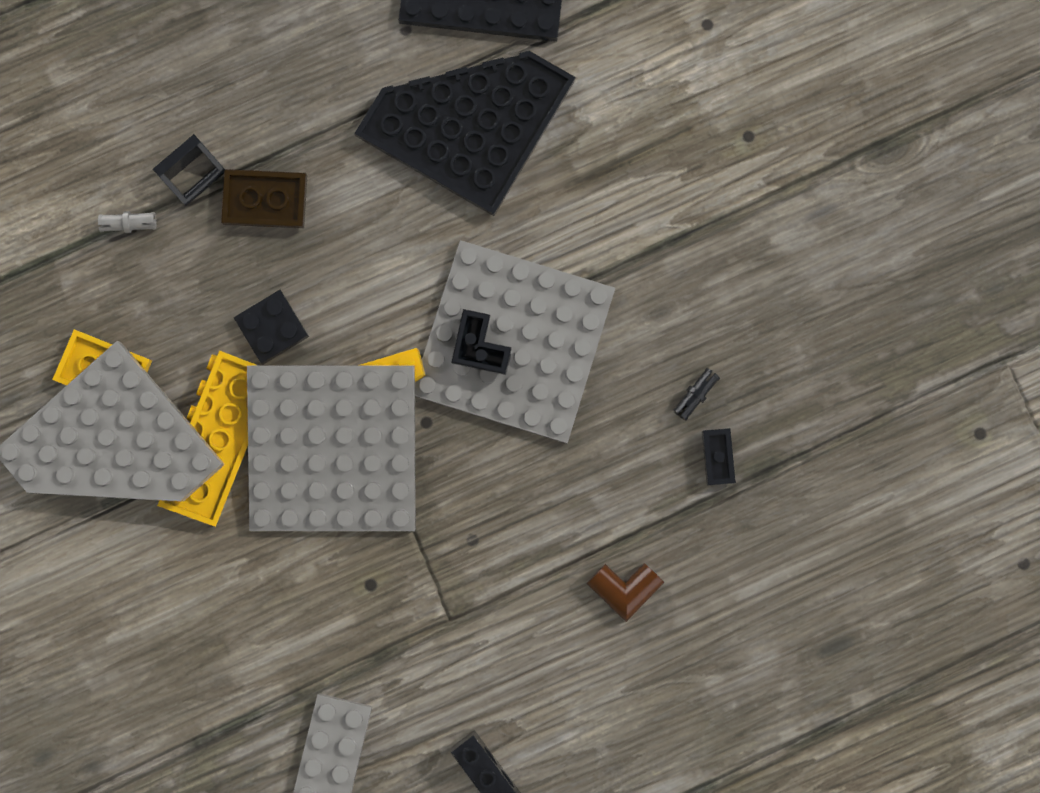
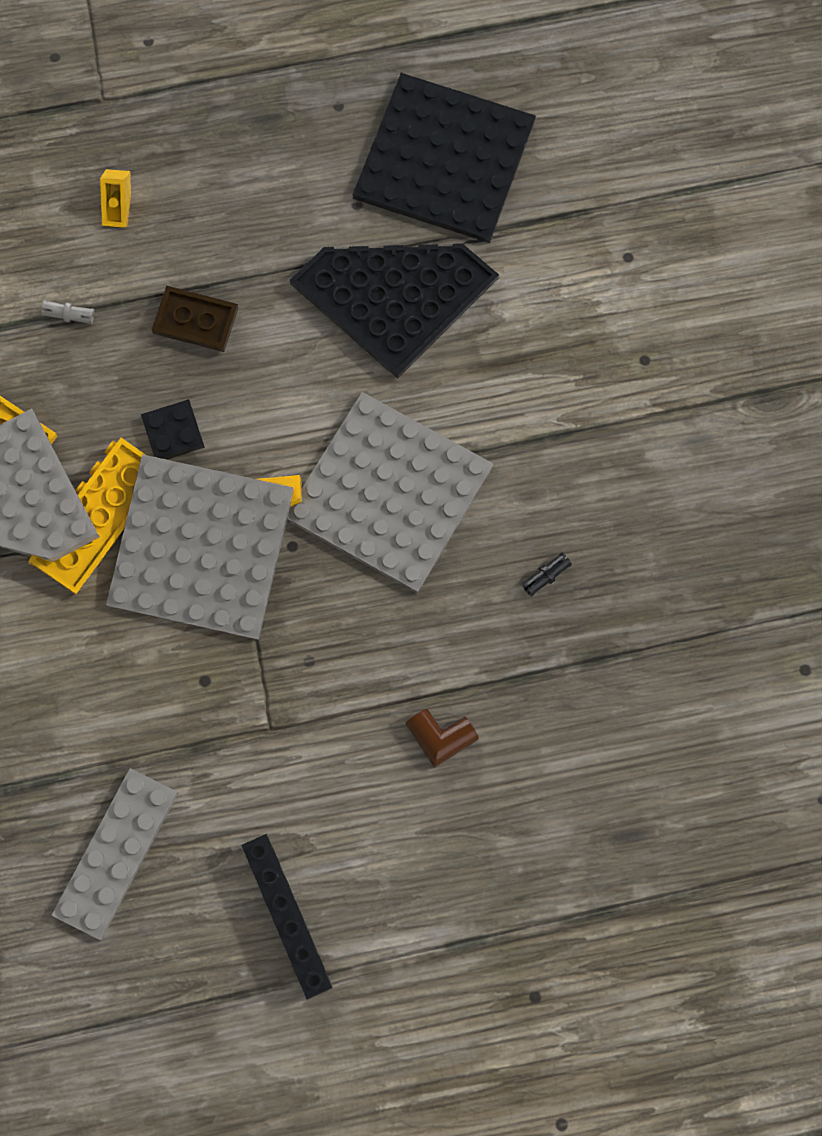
camera: 10 degrees right, 10 degrees down
black tile [153,134,225,206] -> none
black brick [451,309,512,375] -> none
black plate [702,428,736,486] -> none
none -> yellow slope [100,169,131,227]

